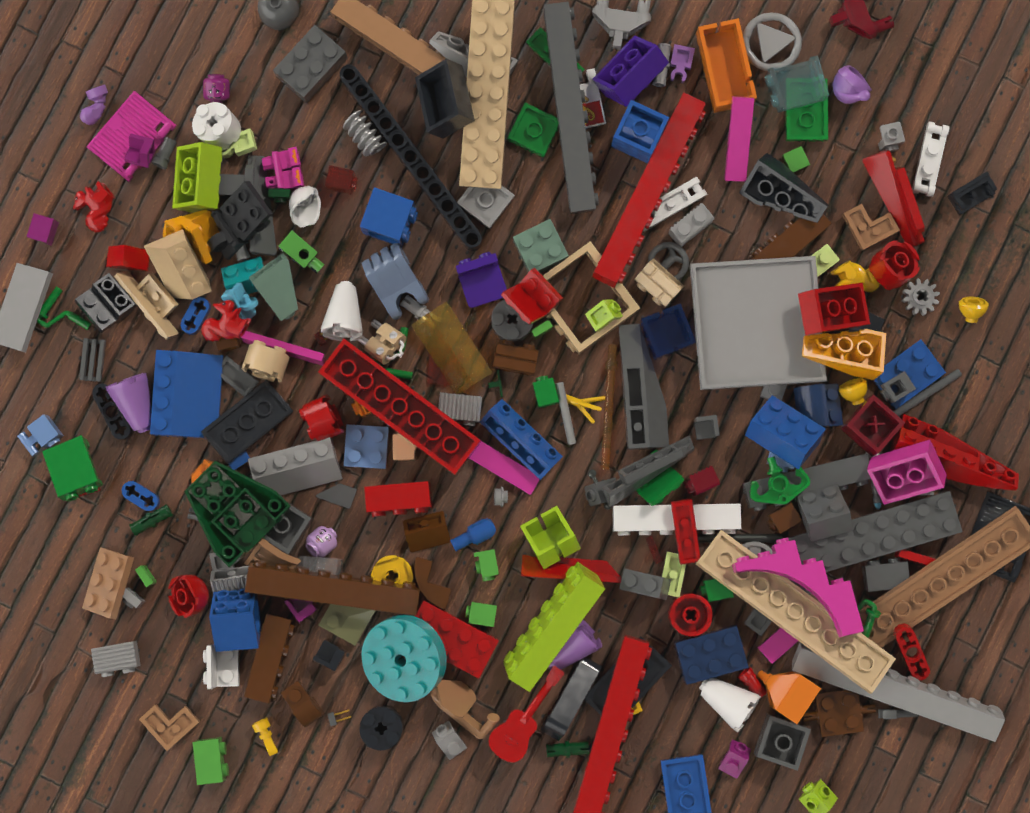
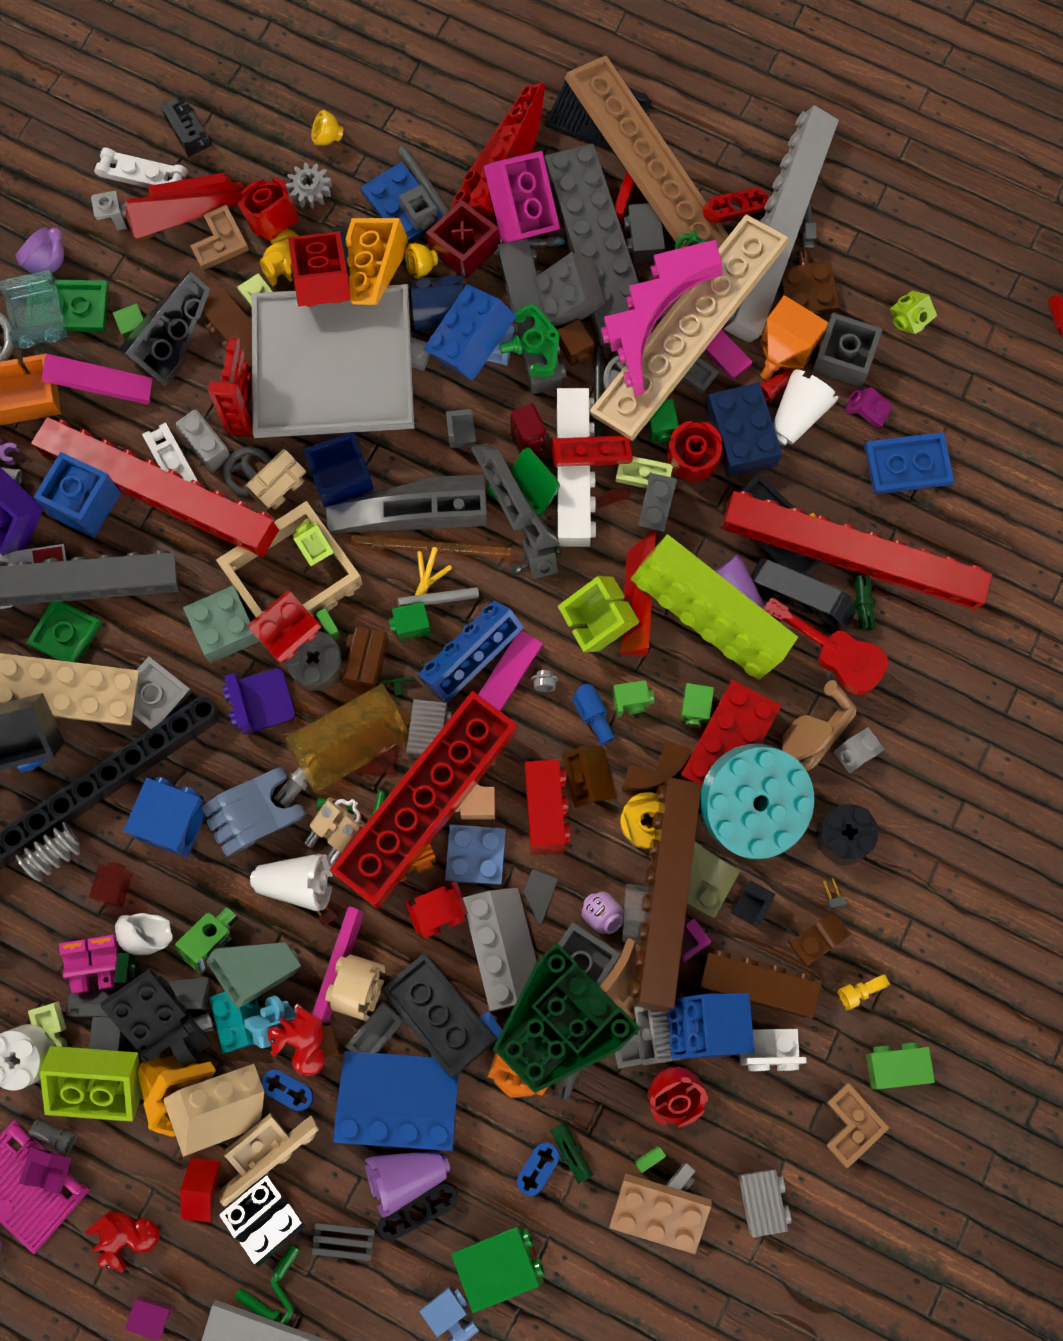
camera: 90 degrees left, 10 degrees down
none -> red fence [208,337,253,438]

